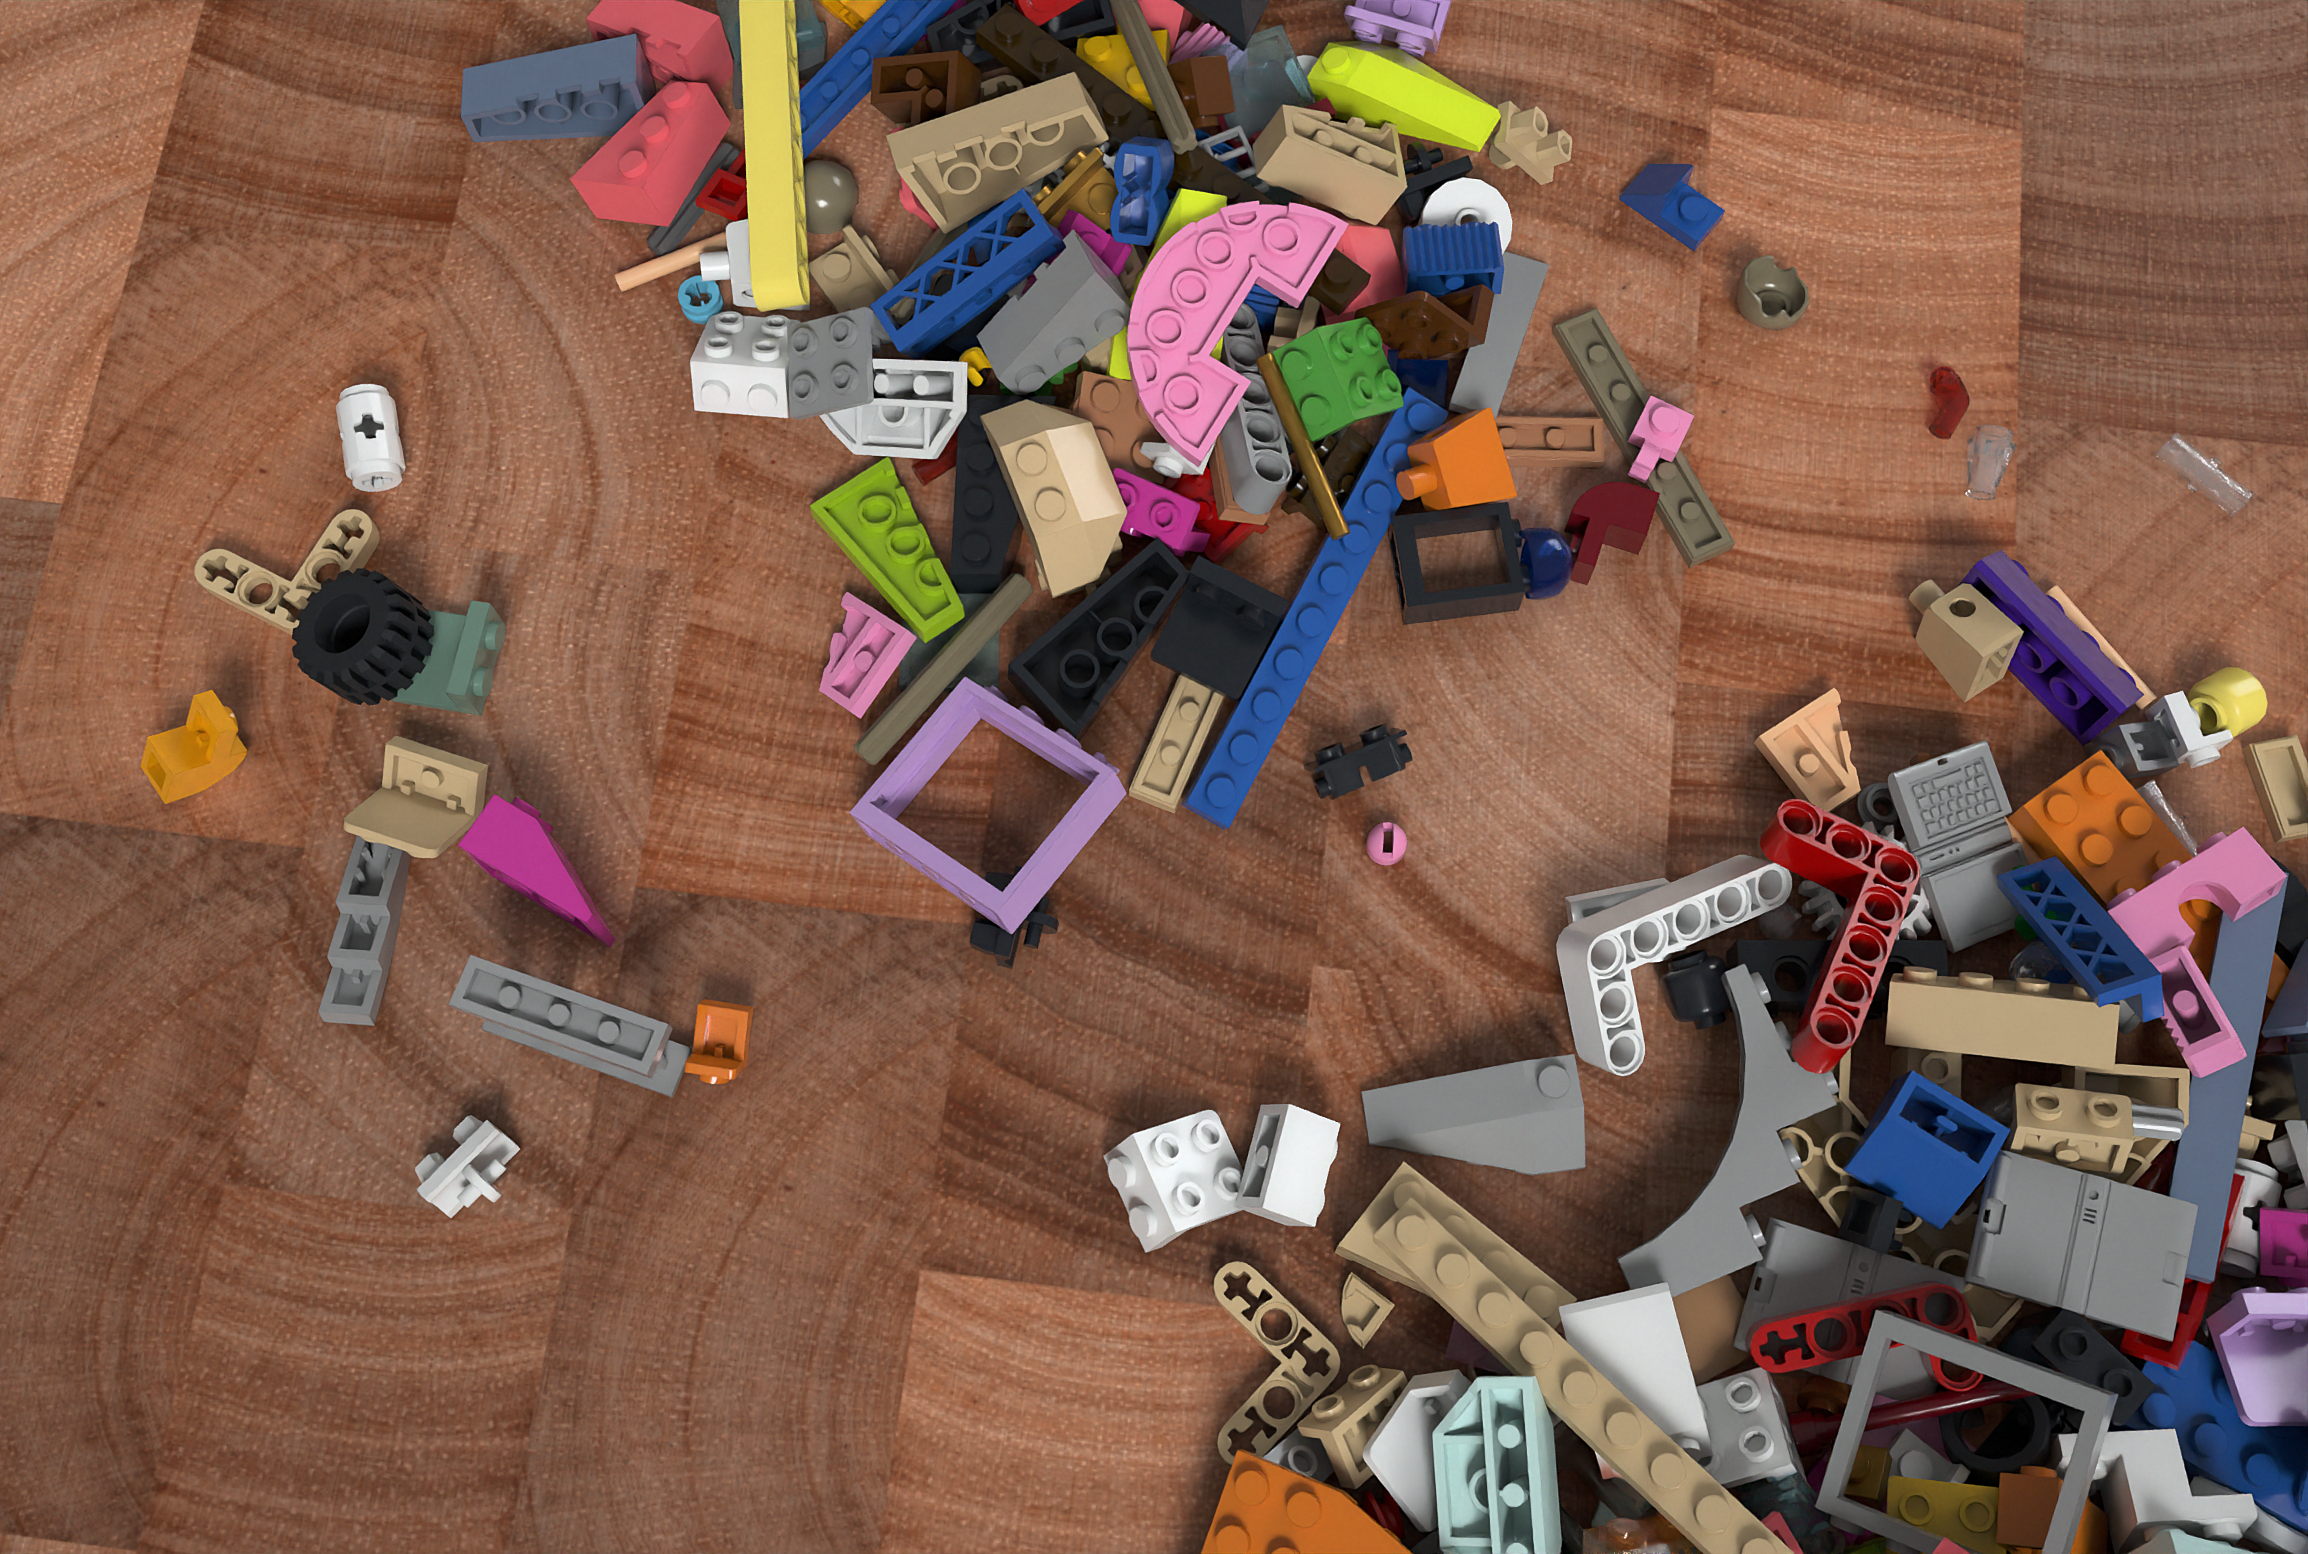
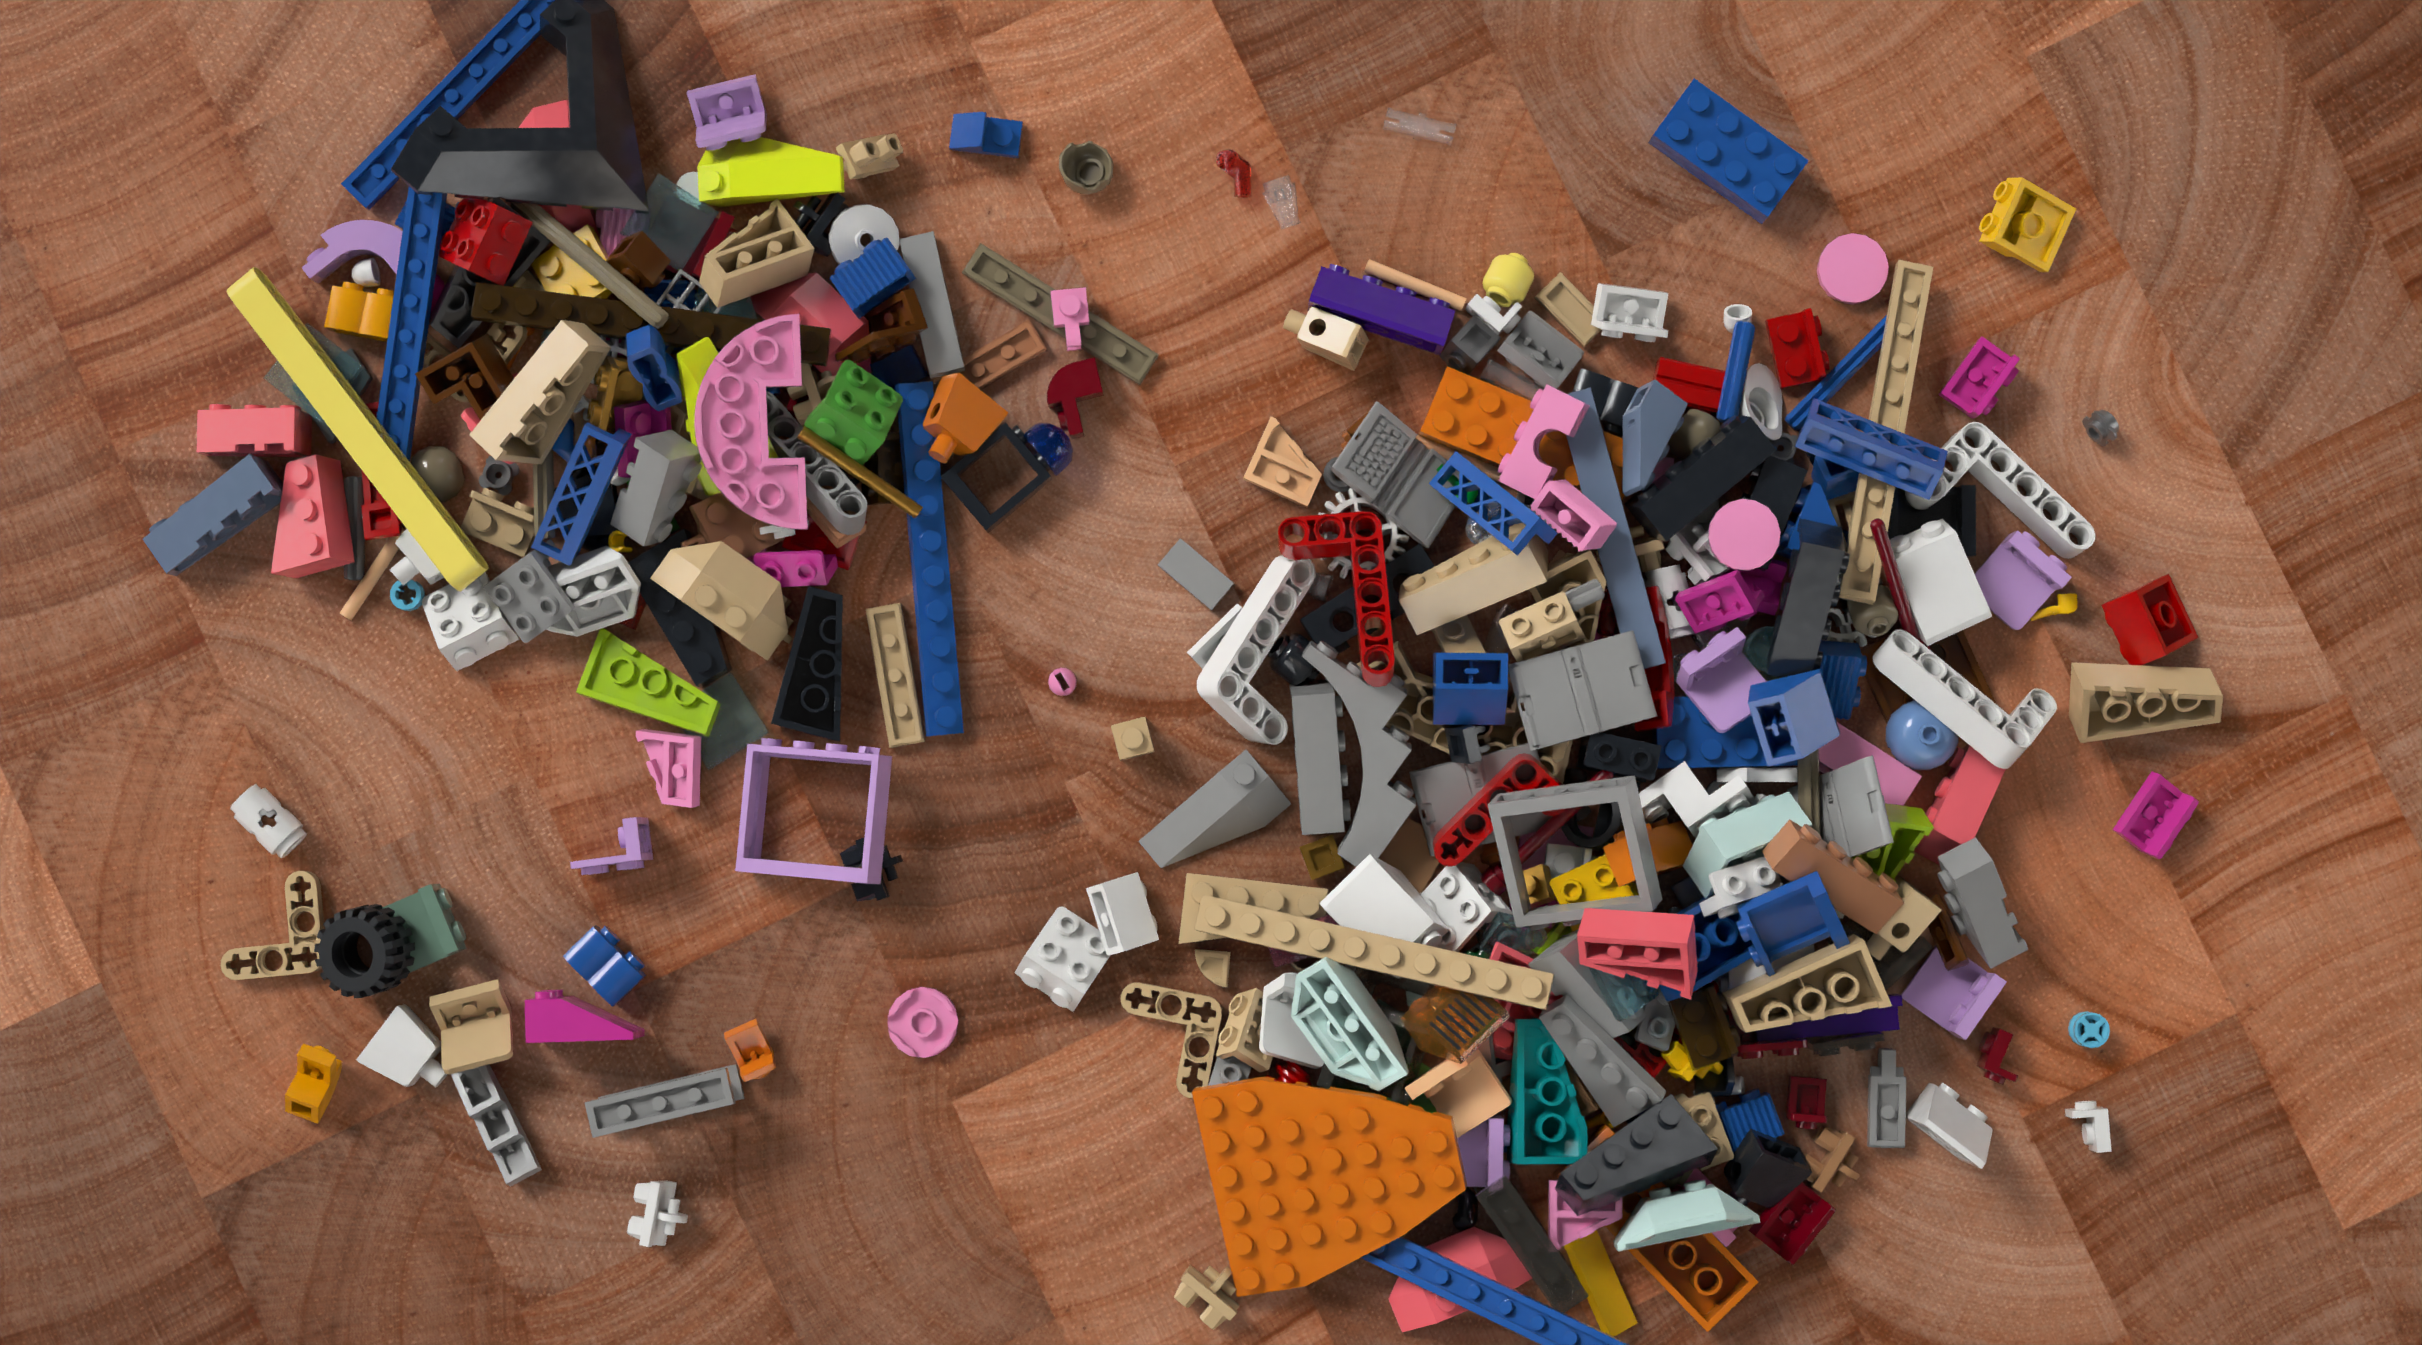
camera: 30 degrees left, 15 degrees up
dark tan axle [854,573,1033,765] -> none
black bracket [1150,555,1288,702] -> none
black hinge [1303,723,1413,800] -> none
none -> white torso [356,1004,447,1088]
none -> flat silver plate [479,456,519,495]
none -> blue brick [563,925,646,1007]
none -> lavender bracket [570,817,653,875]
none -> bright pink tile [888,987,959,1058]
none -> tan brick [1111,717,1155,761]
none -> light grey tile [1158,538,1234,611]
none -> light grey wedge [1289,679,1351,835]
none -> pearl gold plate [1299,835,1345,880]
none -> light grey bracket [1497,311,1584,389]

